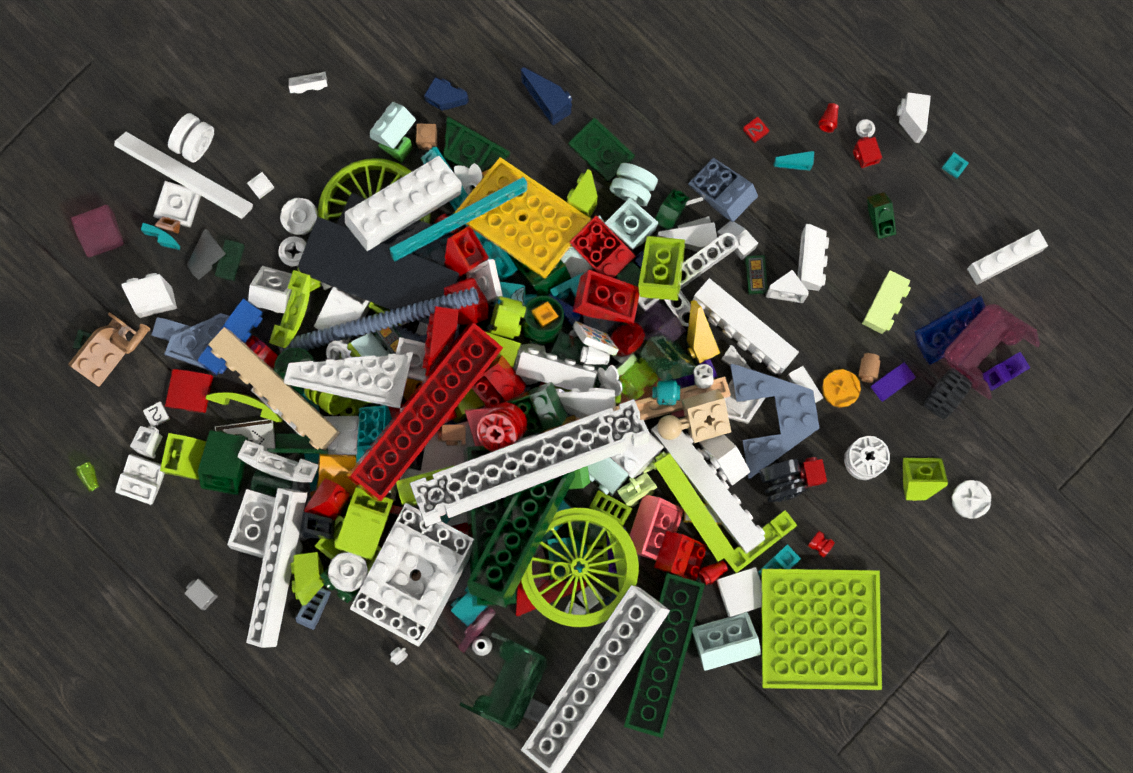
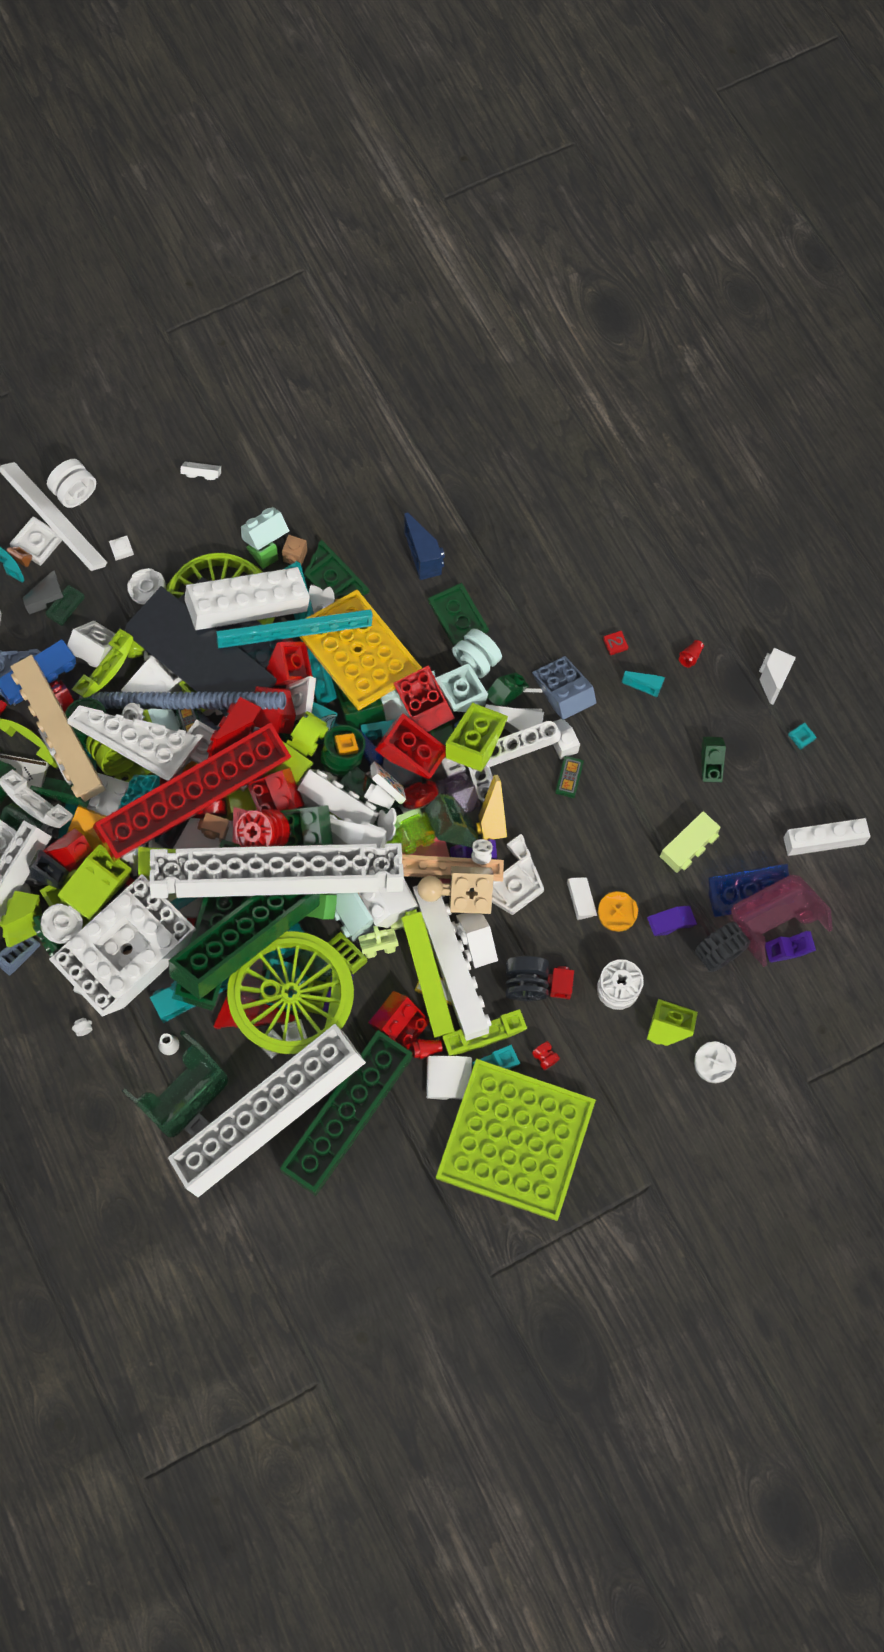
camera: 15 degrees right, 10 degrees down
white gear [278,237,307,267] -> none
dark blue slope [424,77,469,111] -> none
clear pink wing [458,607,496,653] -> none
lime slope [567,169,598,218] -> none
coral slope [630,495,684,561] -> none
teal head [652,380,680,406] -> none
light aqua slope [692,612,761,671] -> none
white brick [693,278,799,376] -> none
sand blue wing [730,364,819,478] -> none
white slope [766,270,809,303] -> none
white slope [797,224,829,291] -> none
red brick [853,137,882,168] -> none
white plate [856,119,875,138] -> none
medium nougat brick [859,353,881,383] -> none

